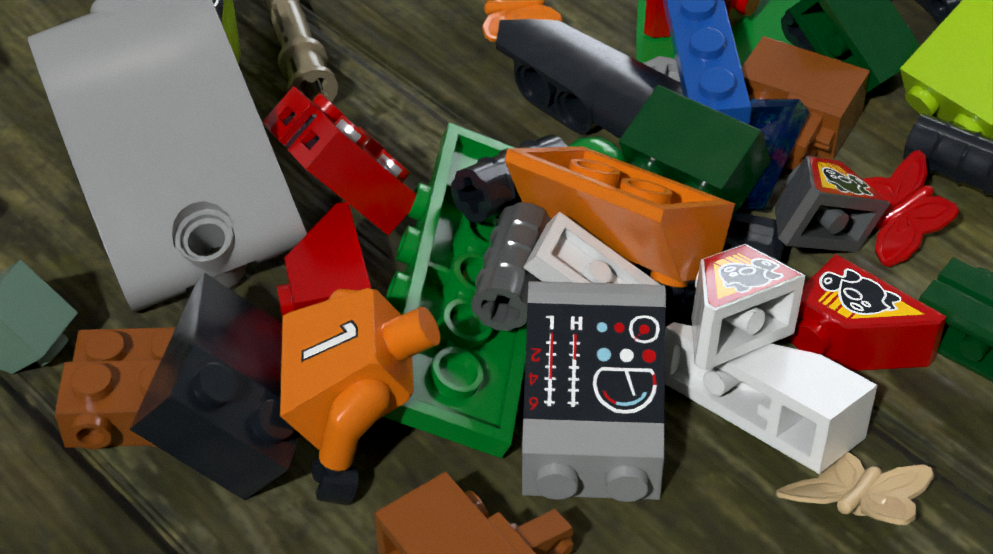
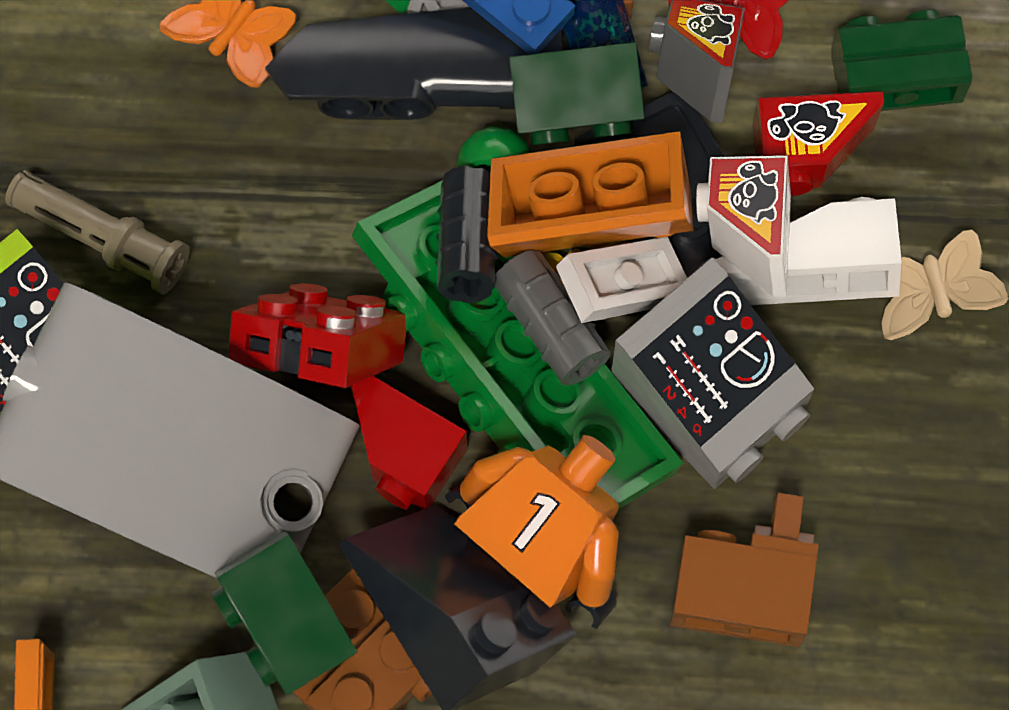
camera: 45 degrees left, 25 degrees up
none -> dark green brick [211,531,358,695]

